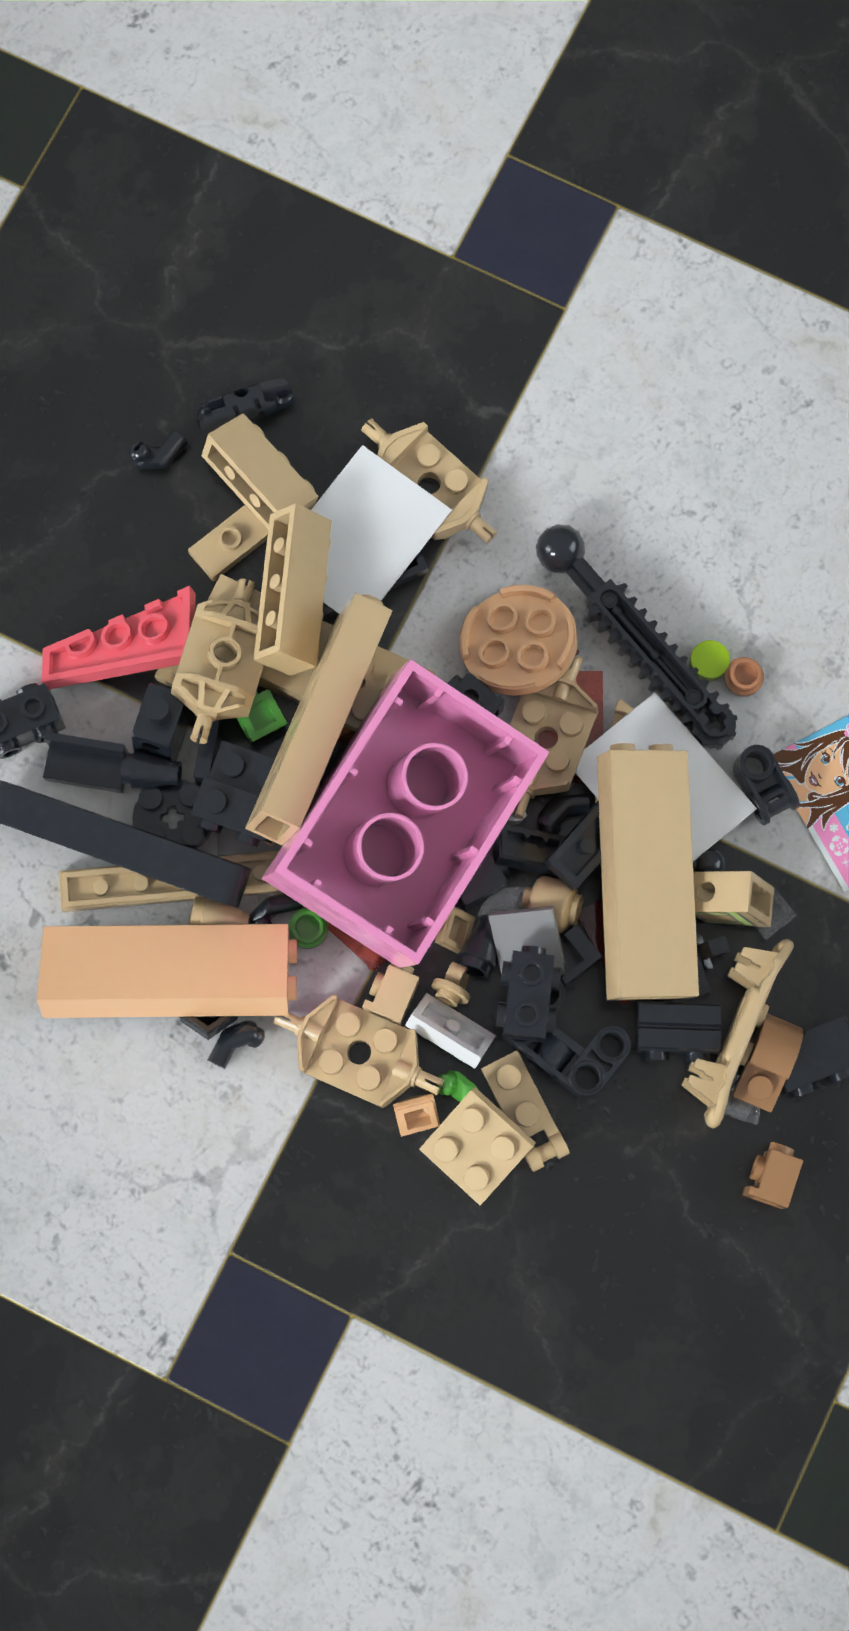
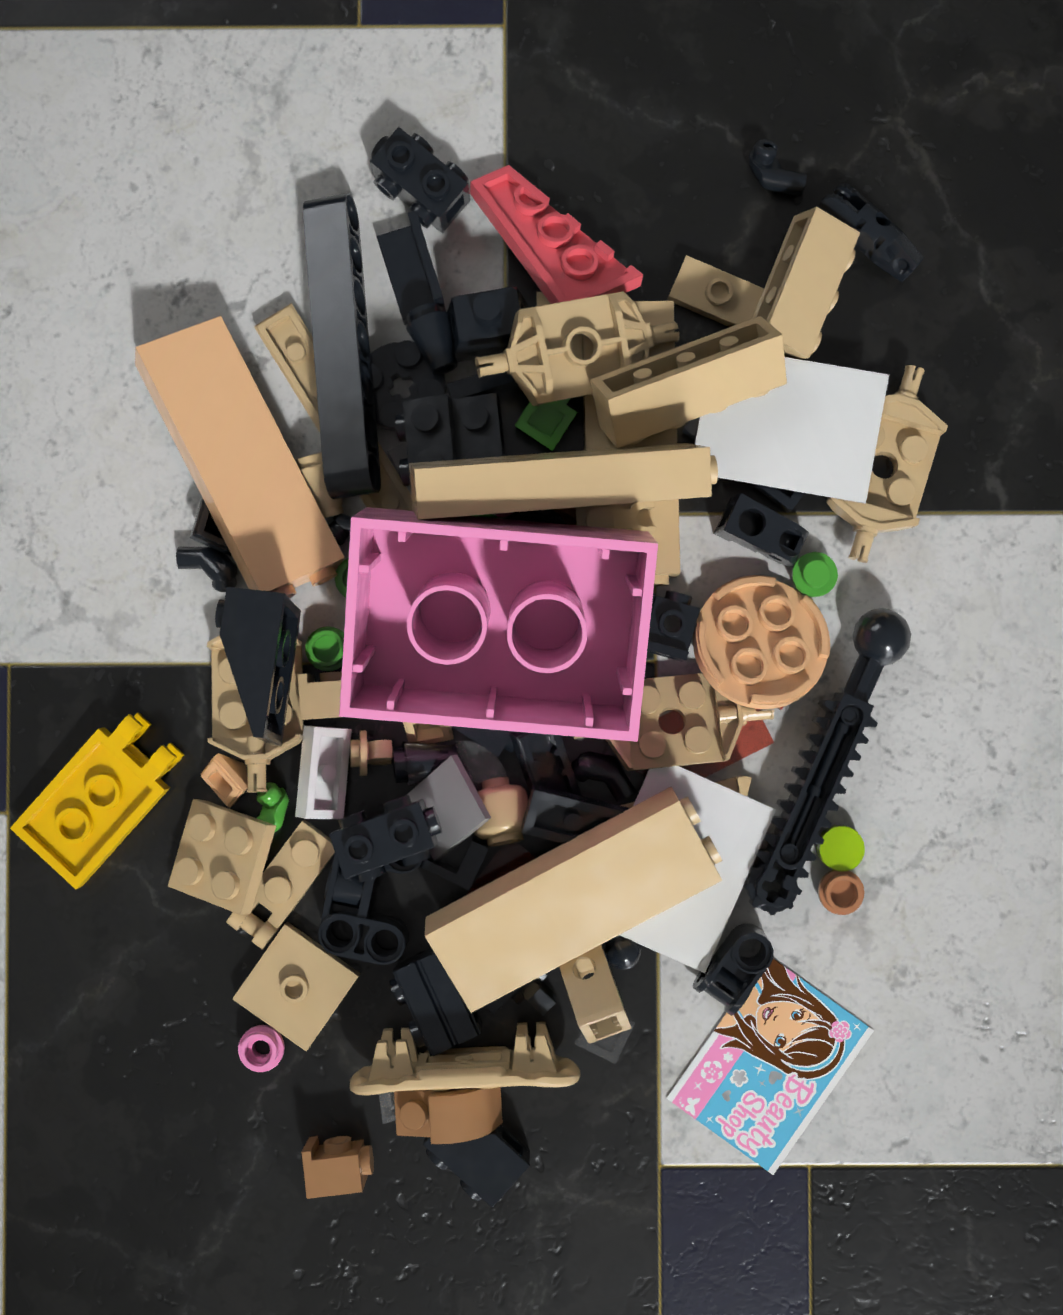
camera: 70 degrees right, 10 degrees up
none -> yellow tile [10,712,184,889]
none -> black slope [215,587,301,746]
none -> tan plate [233,922,361,1051]
none -> bright pink plate [238,1025,285,1072]
none -> bright green plate [305,626,344,671]
none -> black leg [713,493,809,567]
none -> bright green plate [791,552,838,597]

